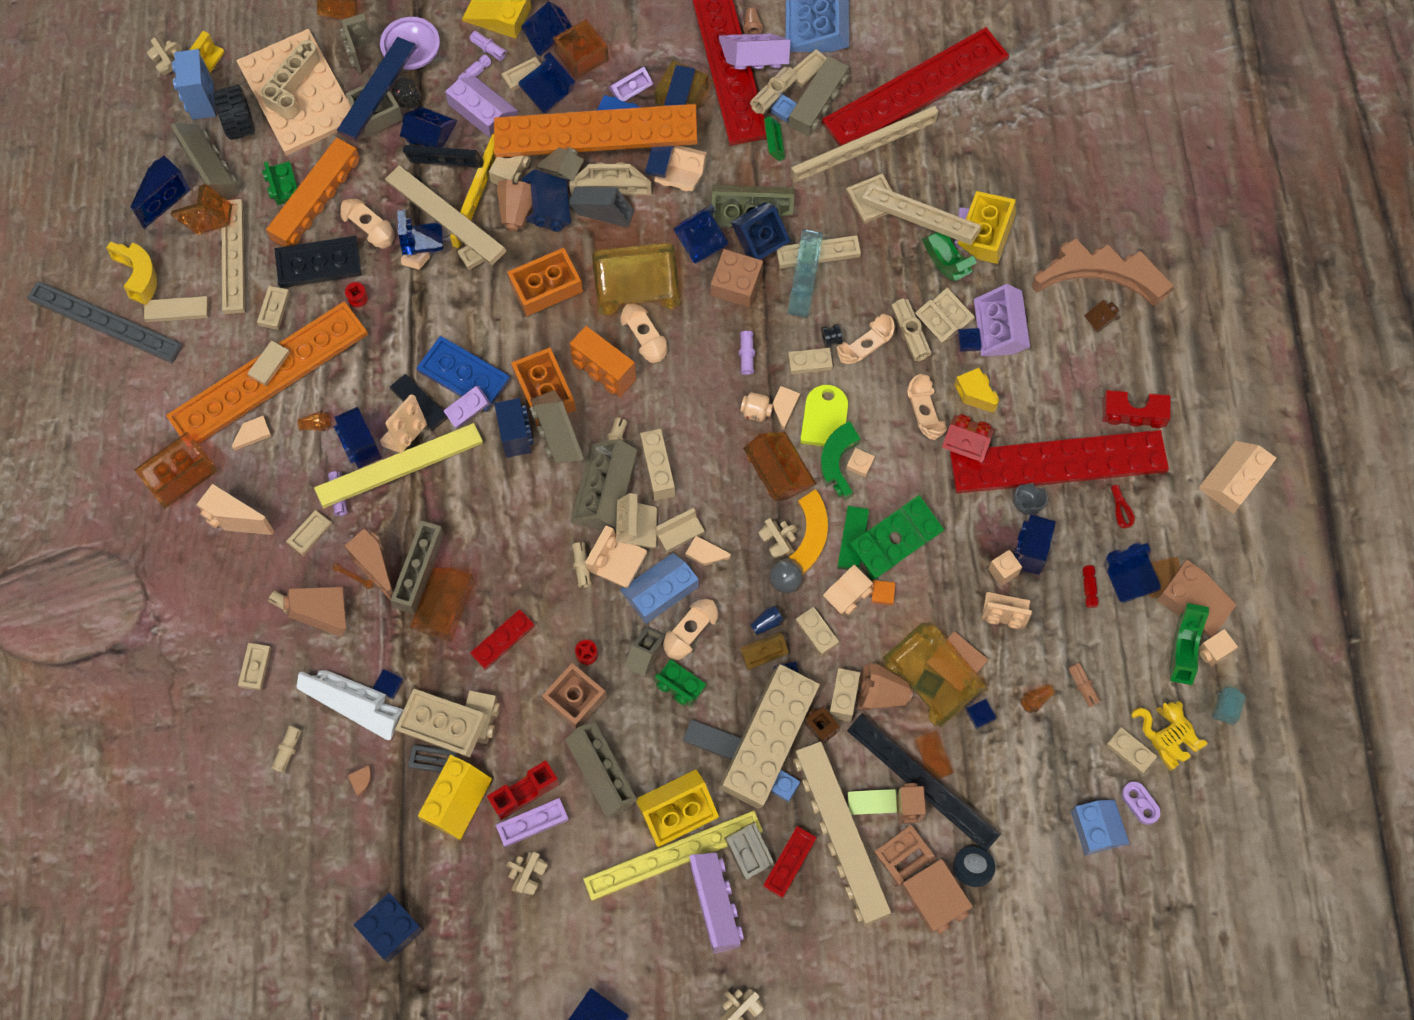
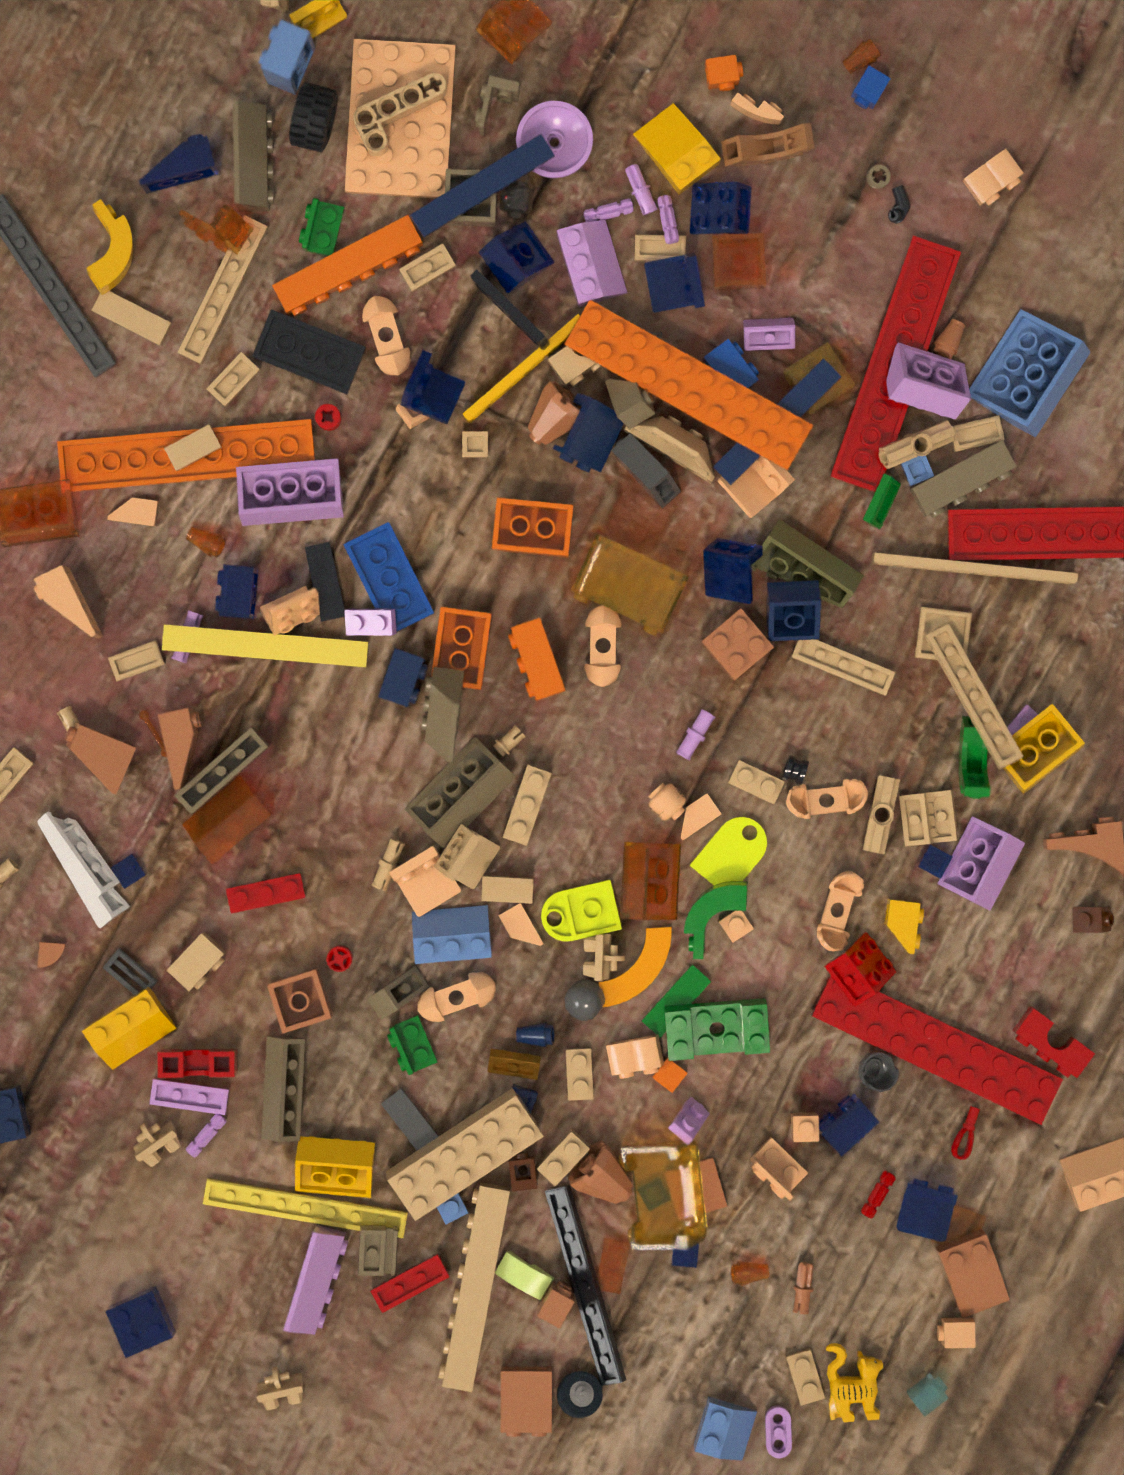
camera: 30 degrees right, 20 degrees up
tan tile [385,165,506,265] -> none
tan plate [395,689,488,758] -> none
clear light blue slope [787,229,823,318] -> none
nougat plate [874,825,936,886] -> none
green arch [1170,603,1209,685] -> none
none -> lavender axle [186,1114,227,1158]
none -> lavender slope [236,459,344,526]
none -> tan plate [399,244,456,293]
none -> neon yellow tile [541,880,622,942]
none -> lavender axle [657,195,679,244]
none -> lavender plate [668,1097,710,1145]

